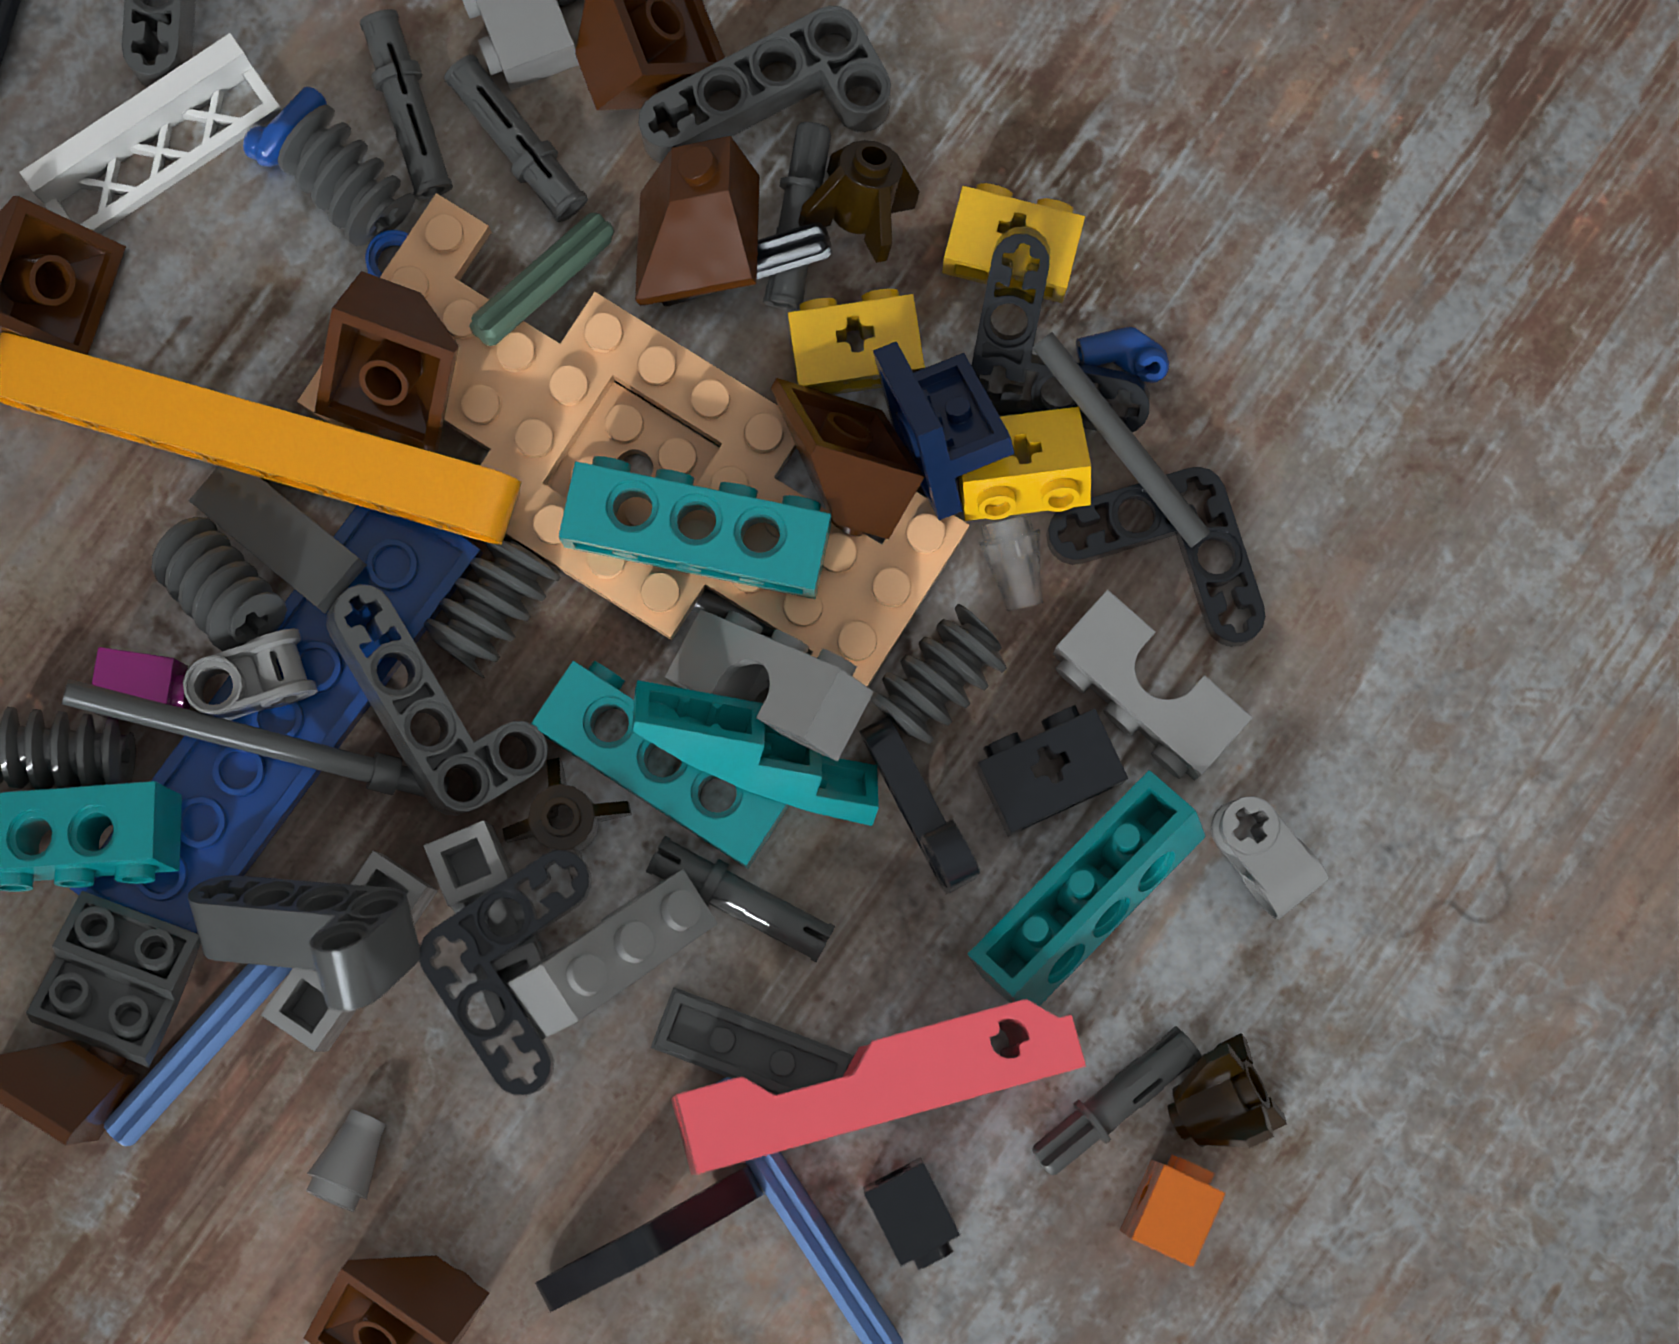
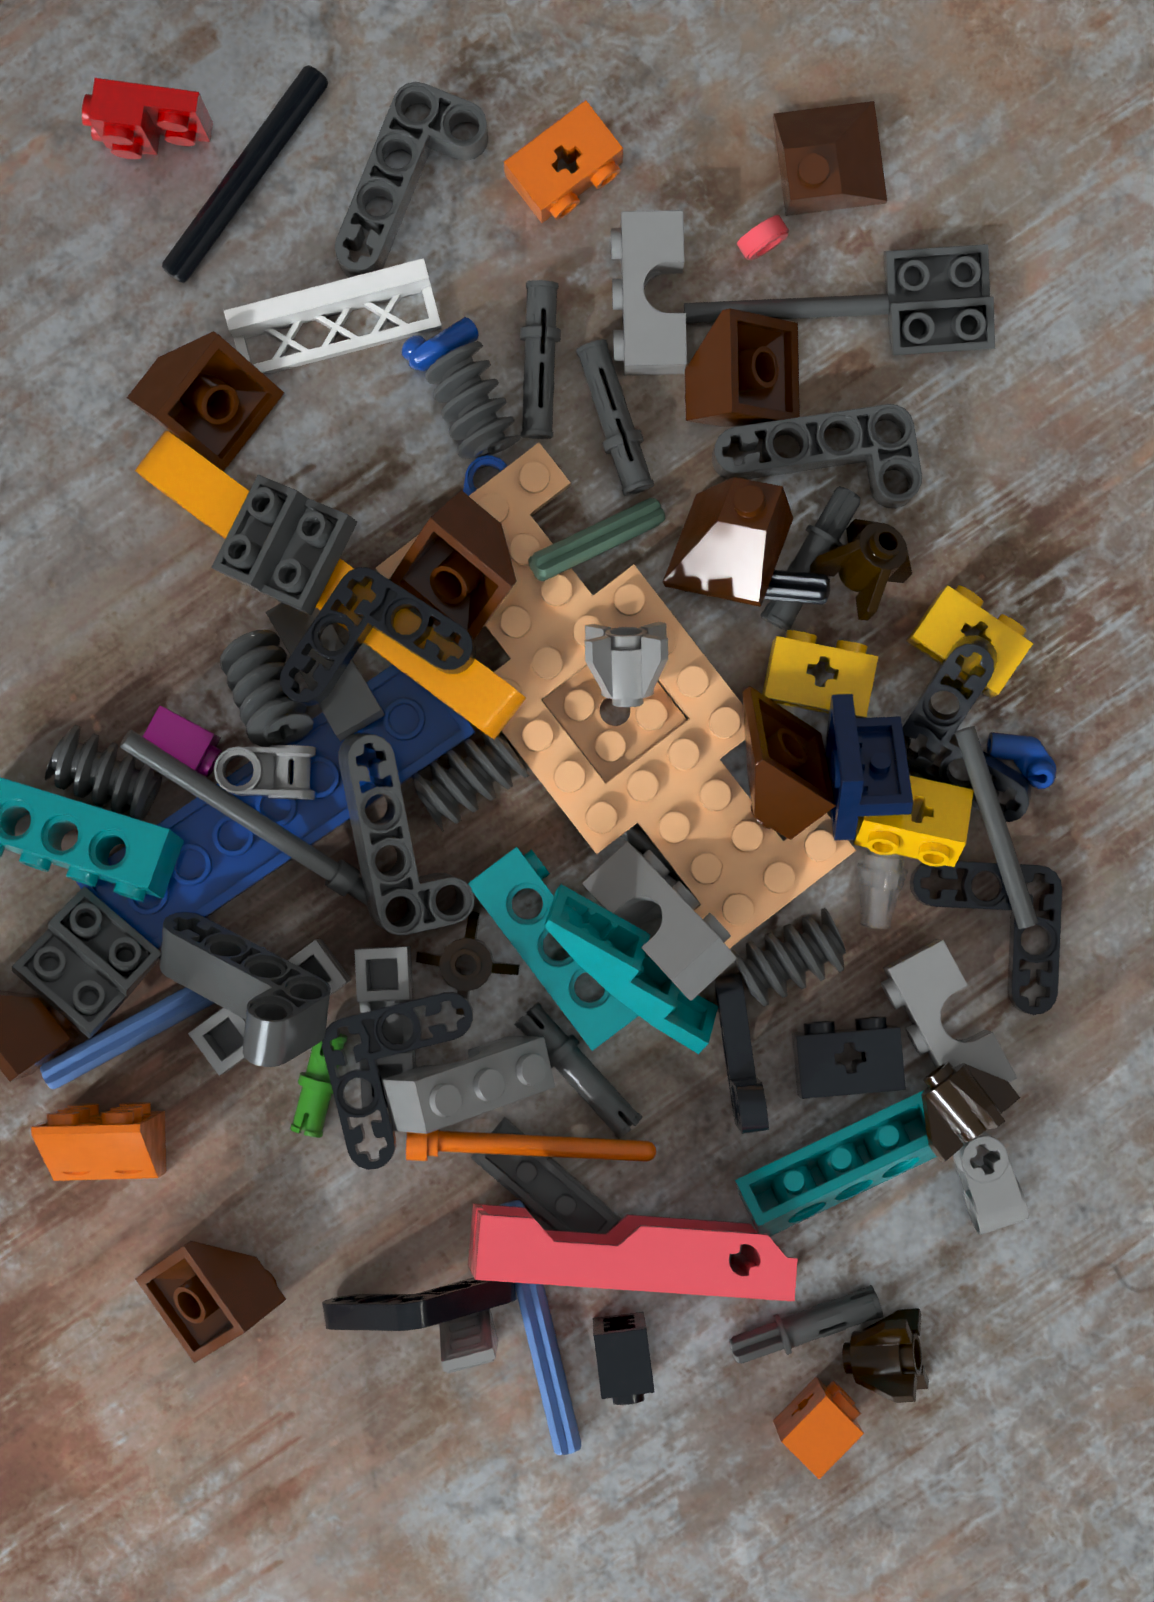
camera: 15 degrees right, 5 degrees up
light grey cone [306,1109,386,1212] -> none
teal brick [558,456,832,599] -> none
none -> orange slope [31,1102,166,1181]
none -> dark grey slope [211,474,357,615]
none -> black beam [280,567,476,706]
none -> bright green pin [290,1033,348,1138]
none -> orange piece [406,1129,657,1162]
none -> light grey slope [439,1309,498,1374]
none -> light grey brick [585,622,668,707]
none -> dark brown brick [921,1061,1020,1163]

